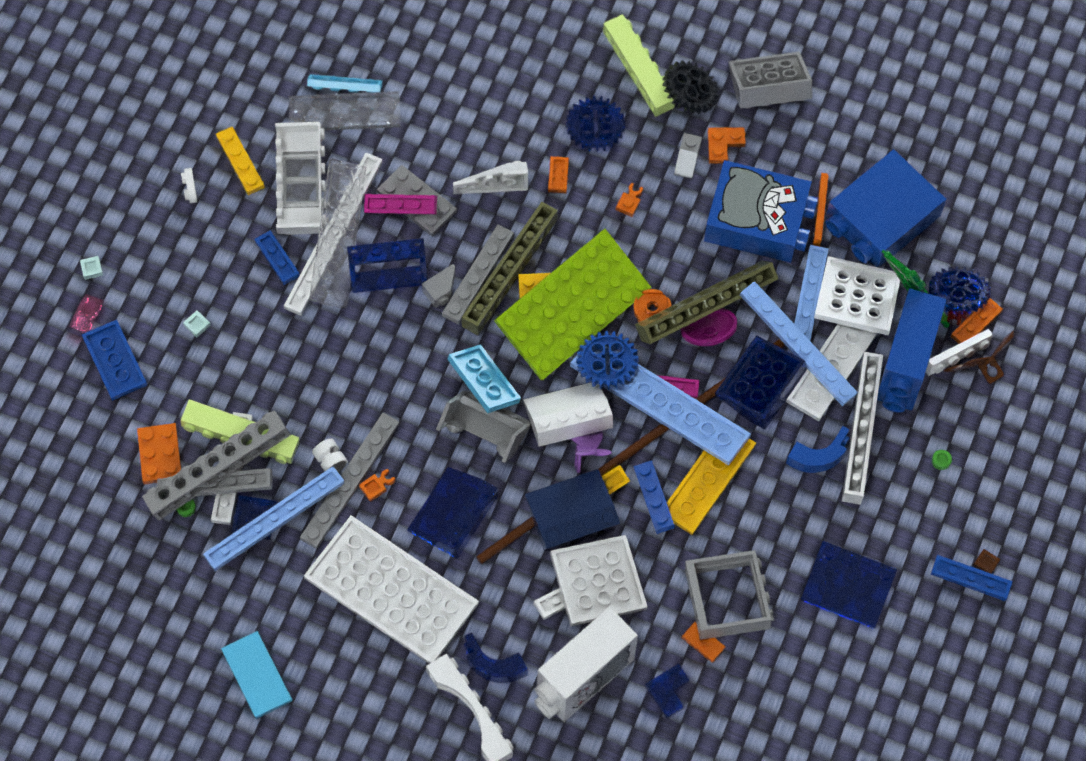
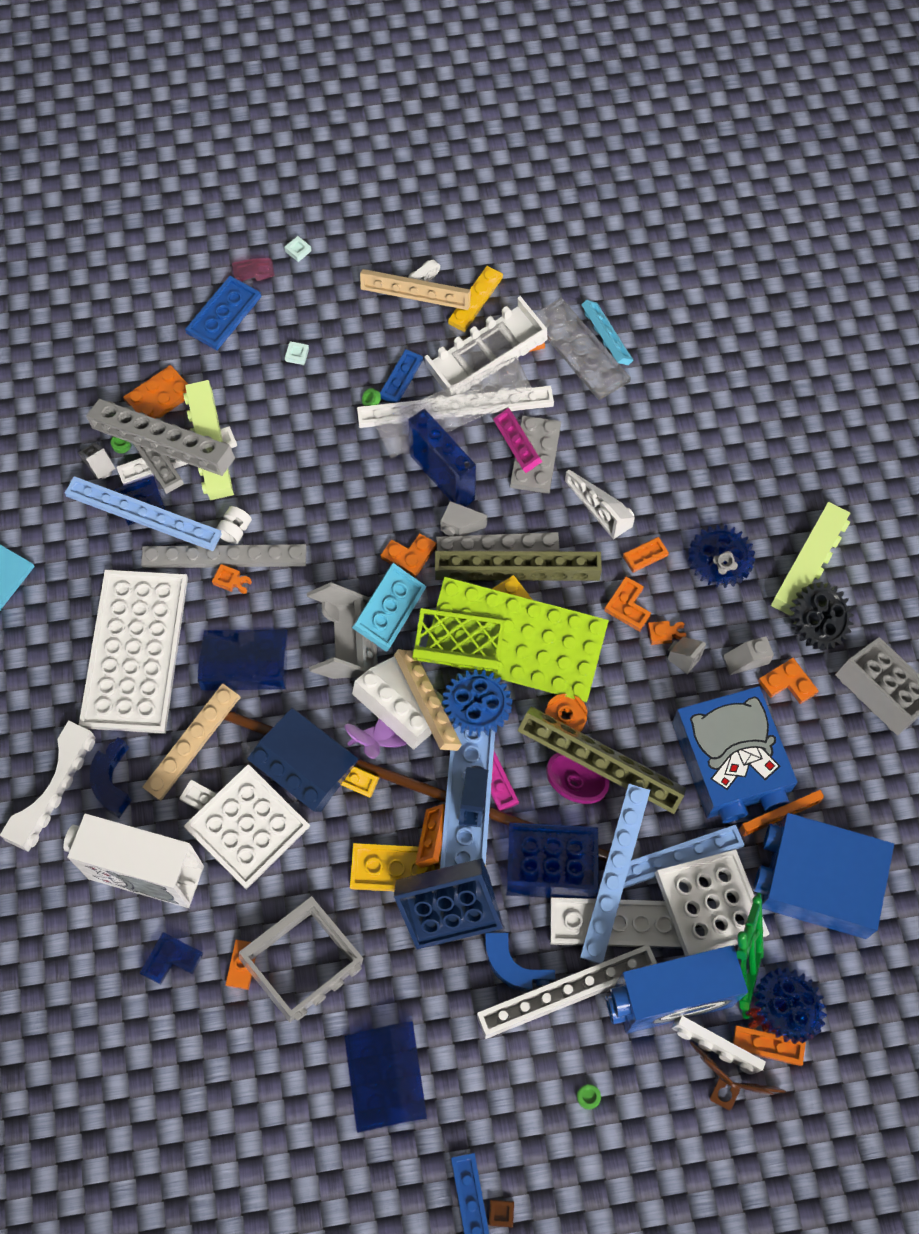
camera: 60 degrees right, 0 degrees up
blue plate [633,460,675,534] -> none
none -> slope [78,443,116,479]
none -> tan plate [142,683,241,801]
none -> tan plate [360,269,471,310]
none -> bright green tile [362,388,381,406]
none -> orange plate [381,533,437,578]
none -> tan plate [394,649,462,751]
none -> dark blue slope [394,858,503,949]
none -> lime fence [413,608,505,673]
none -> orange plate [415,804,445,868]
none -> dark blue slope [459,766,489,828]
none -> orange plate [604,577,651,632]
none -> light grey slope [668,637,706,675]
none -> light grey plate [713,551,738,575]

